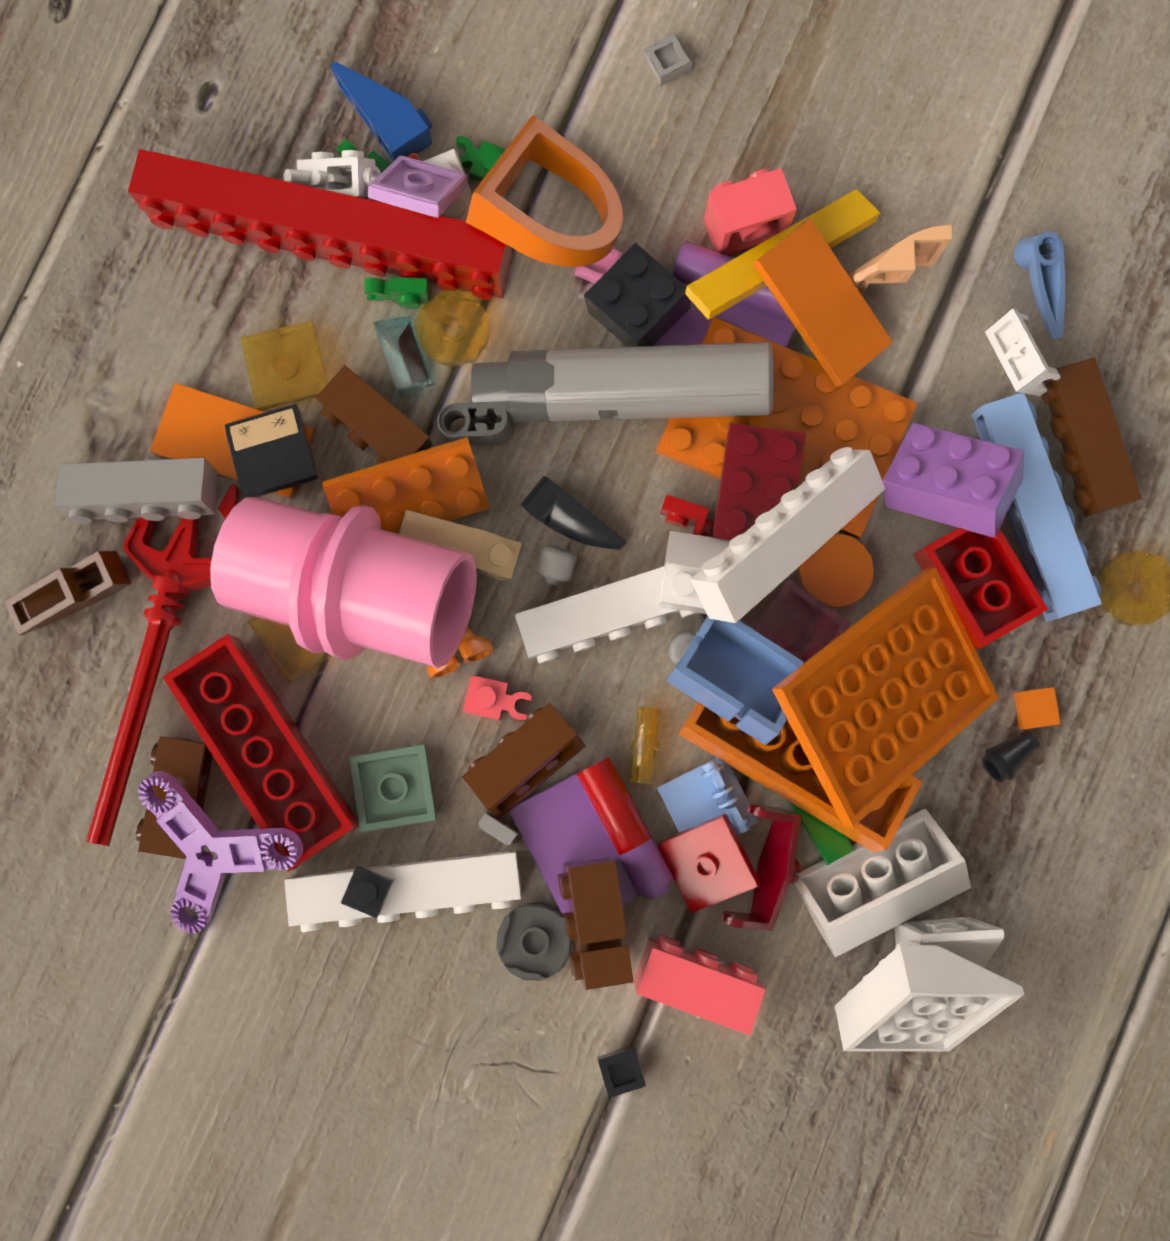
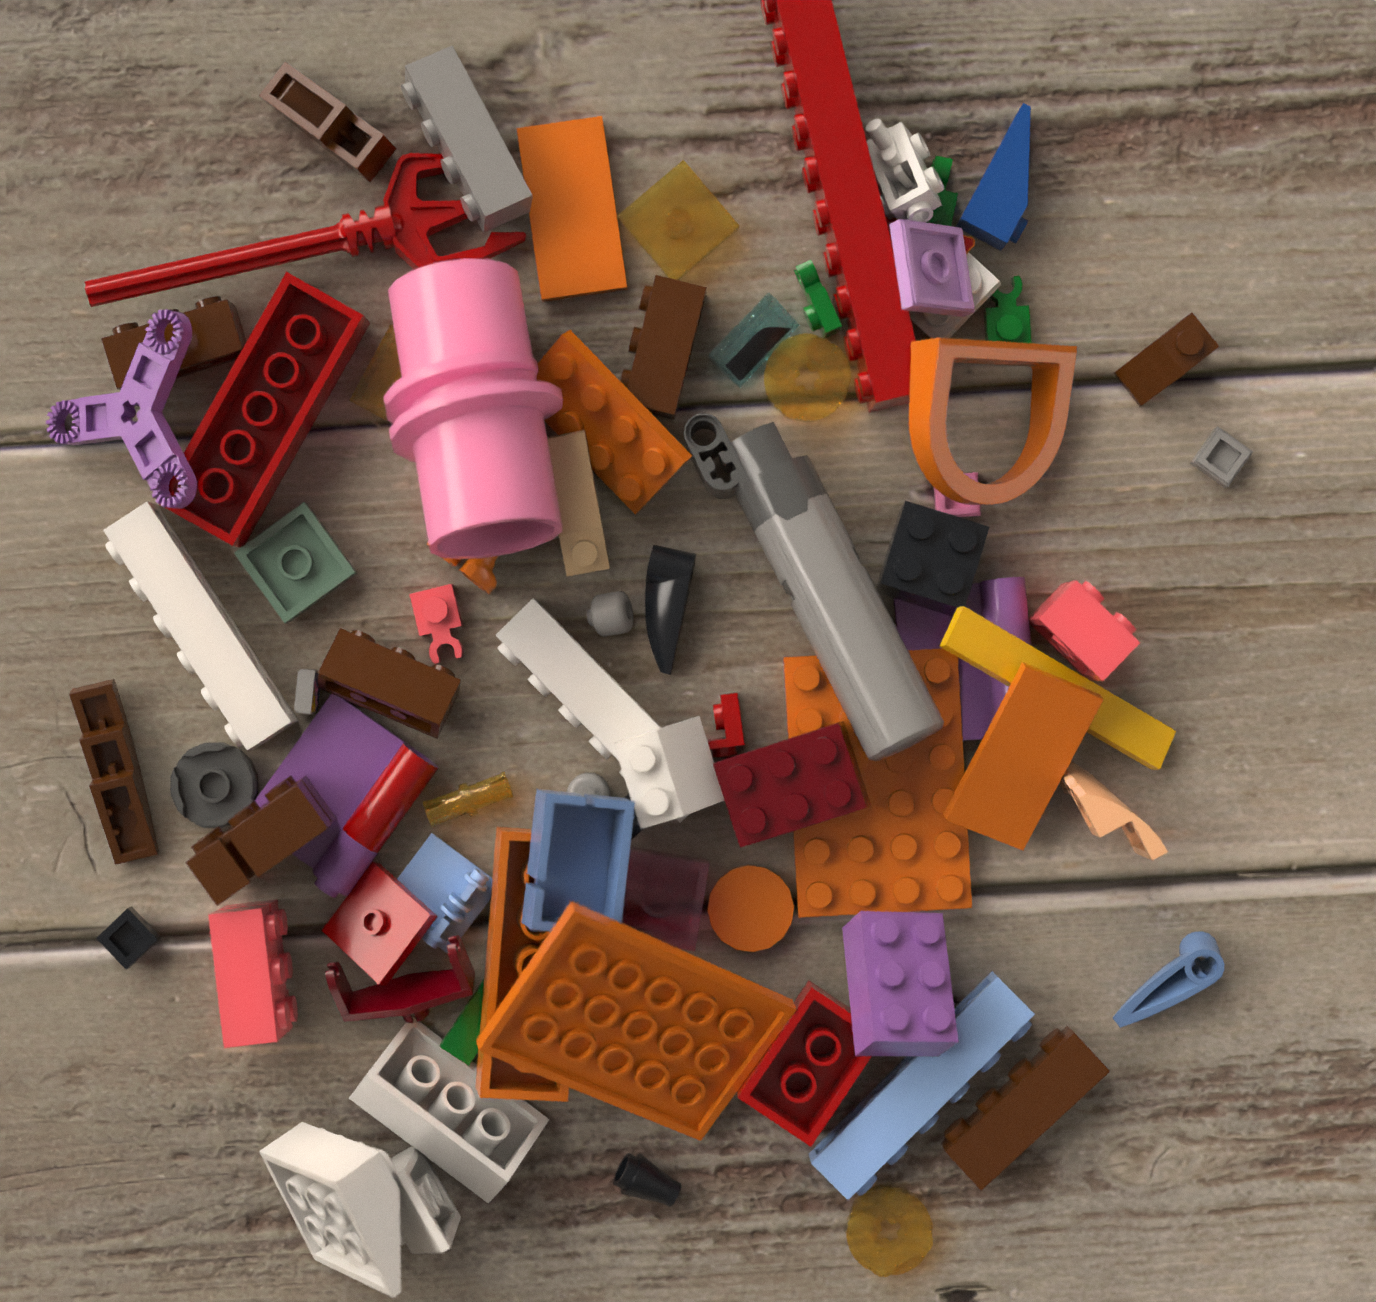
camera: 65 degrees right, 5 degrees up
black slope [225,403,318,498] -> none
black plate [341,865,394,918] -> none
white brick [690,447,885,623] -> none
white hinge [985,308,1060,396] -> none
orange tile [1013,687,1061,730] -> none
none -> reddish brown slope [69,679,159,865]
none -> reddish brown slope [1114,312,1220,407]

